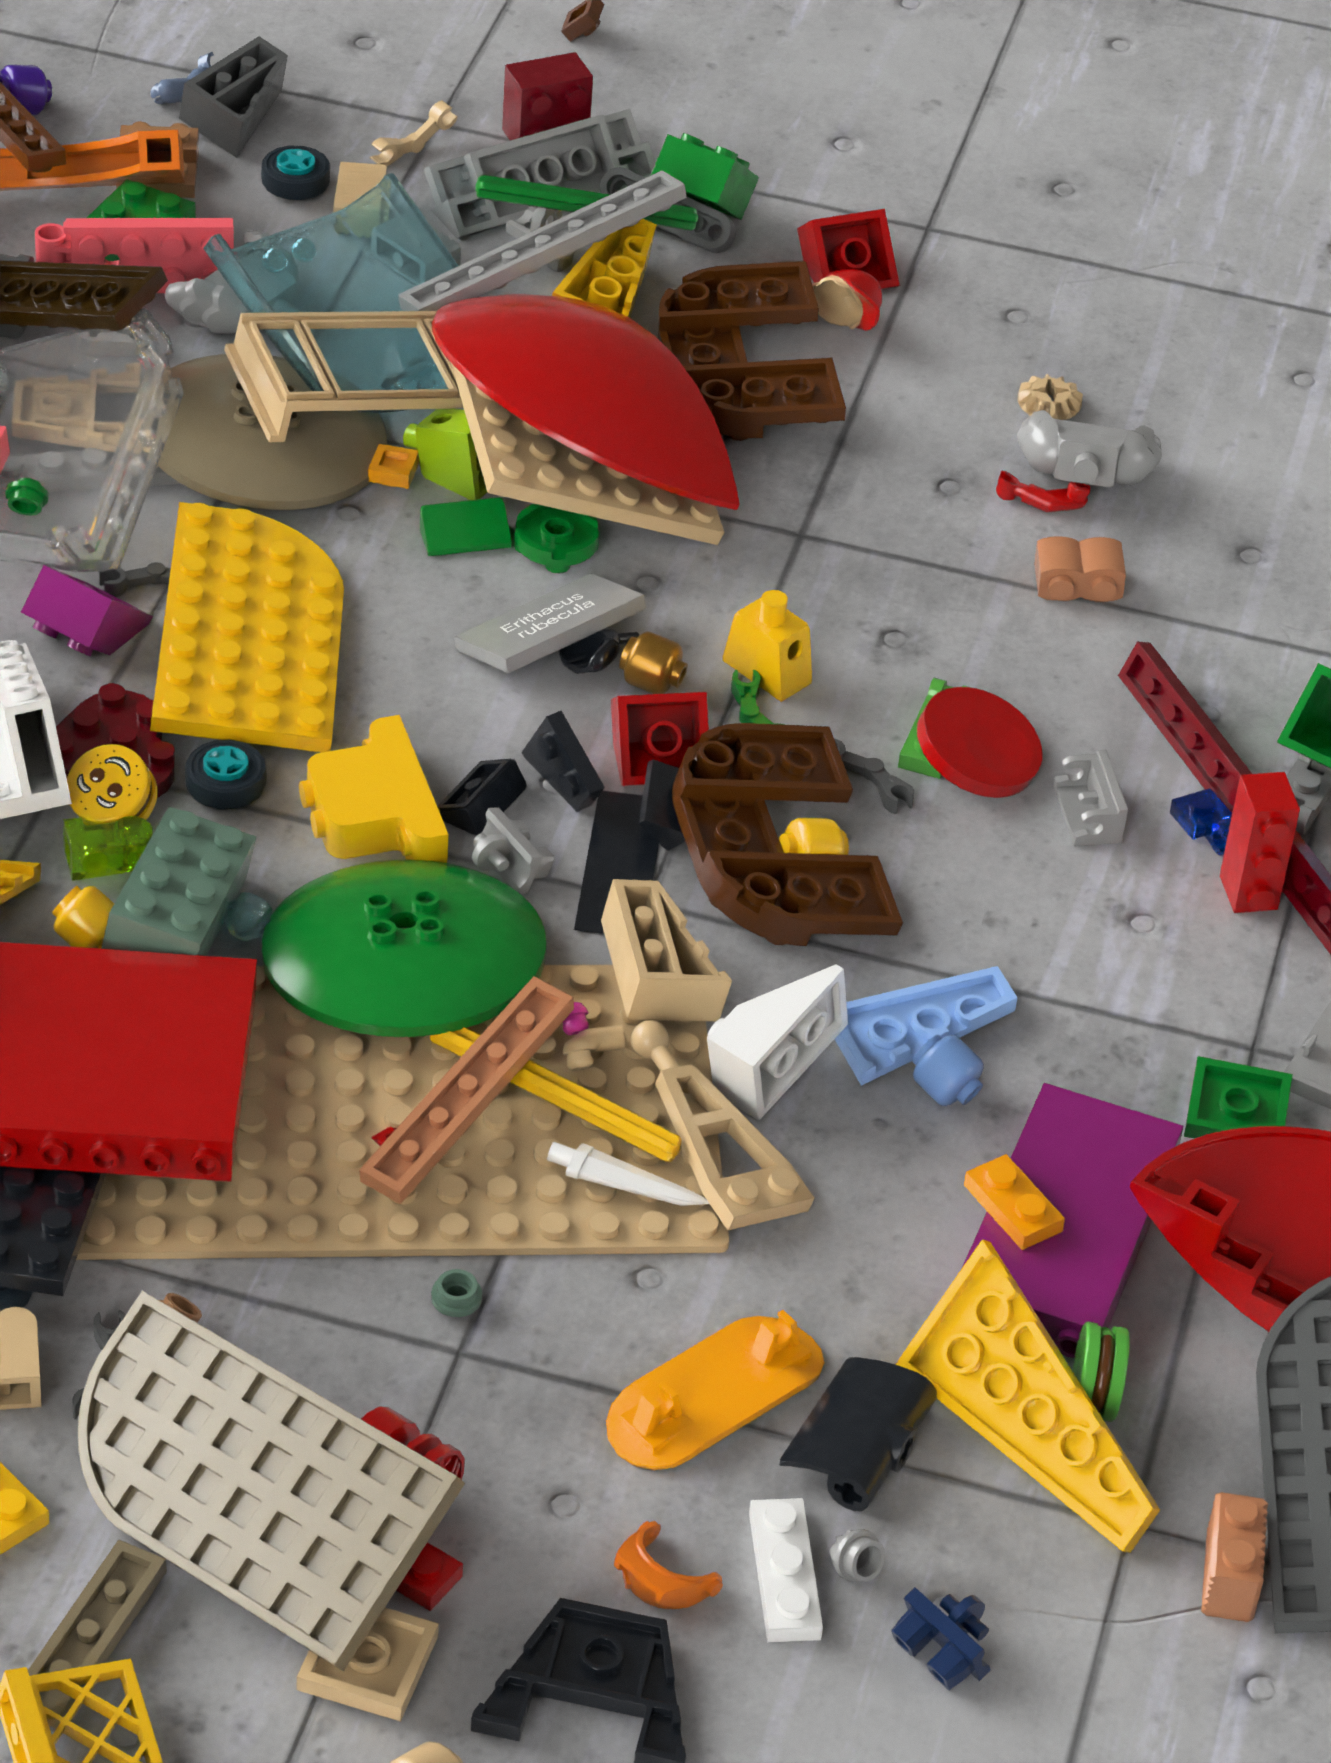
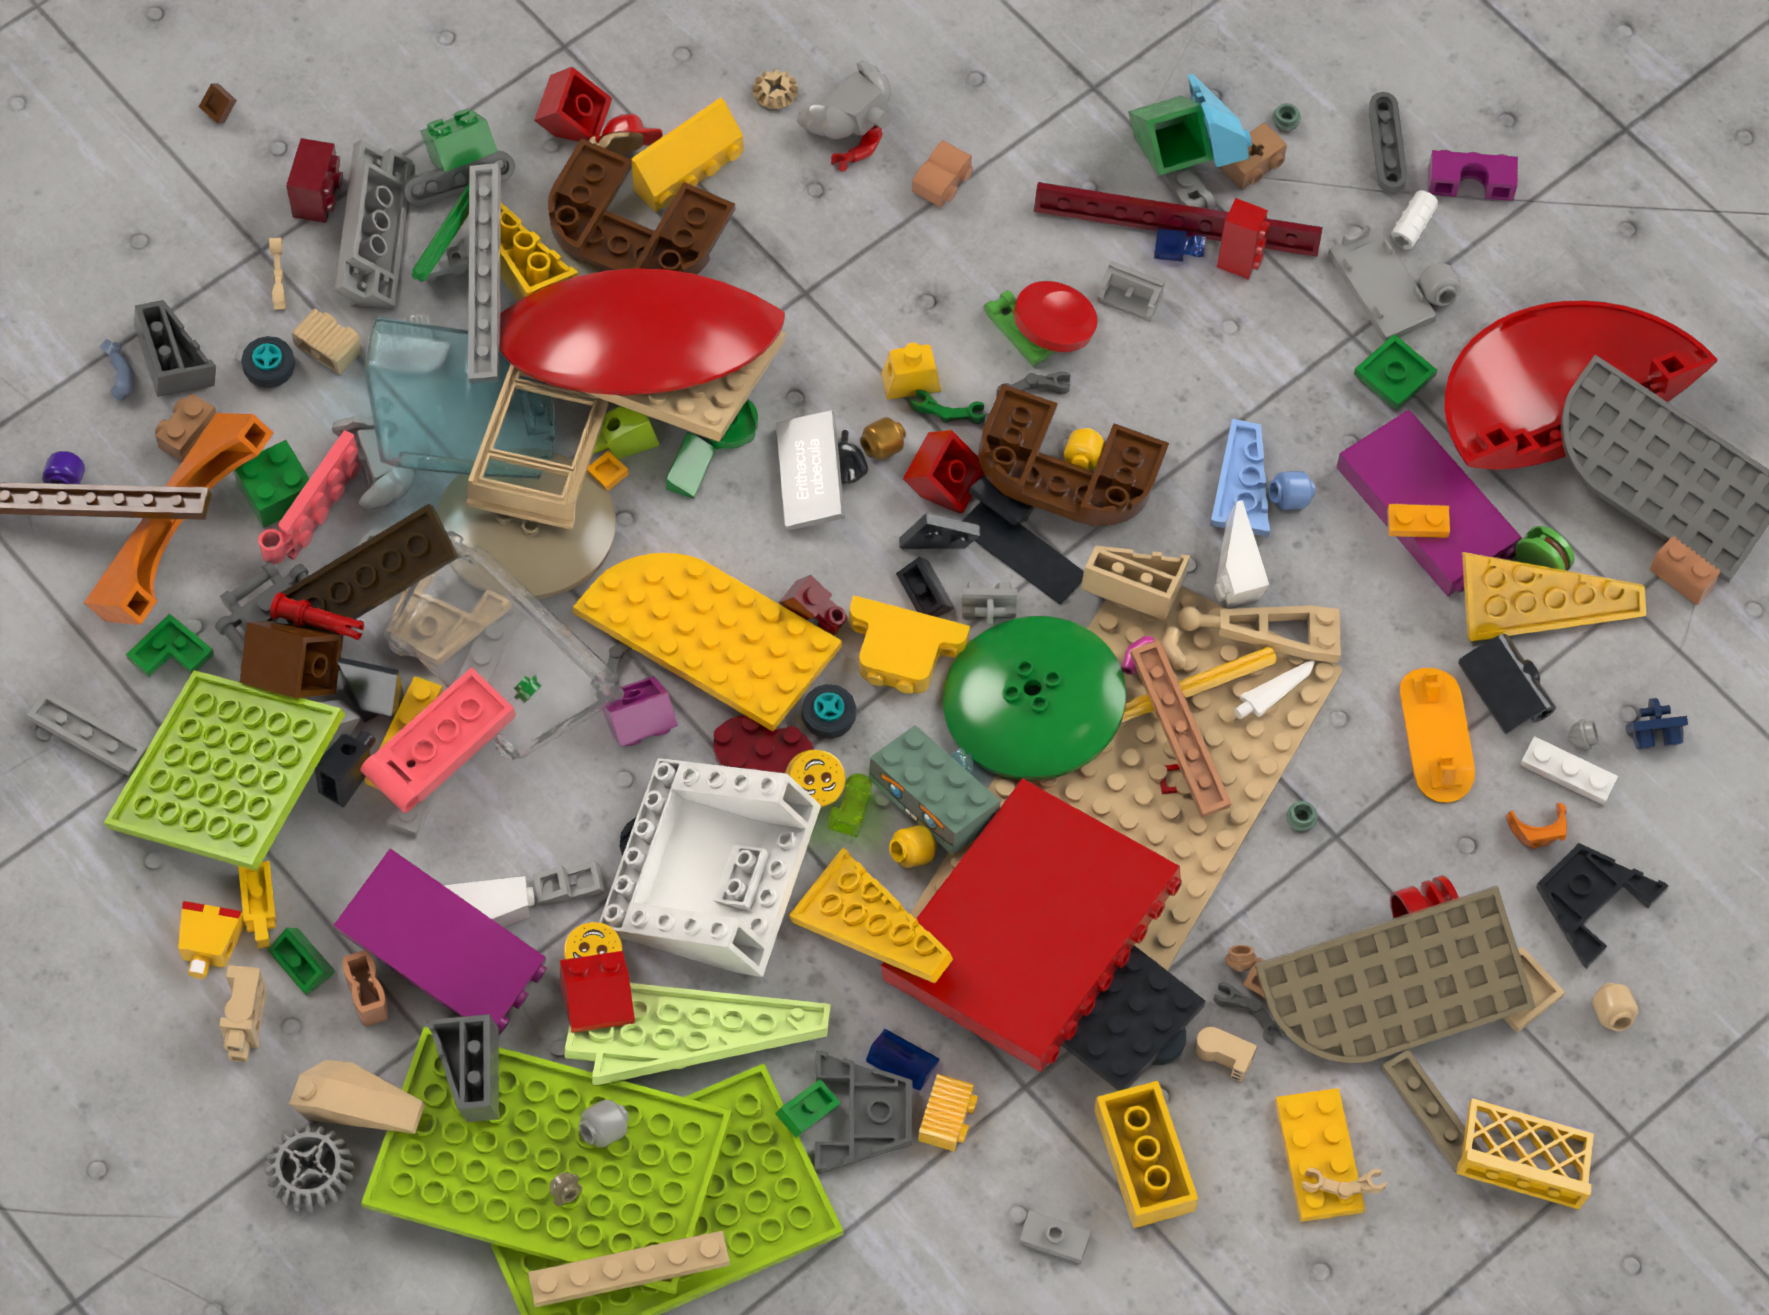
camera: 55 degrees left, 20 degrees up
none -> yellow slope [631,97,744,212]
none -> dark red brick [779,575,848,636]

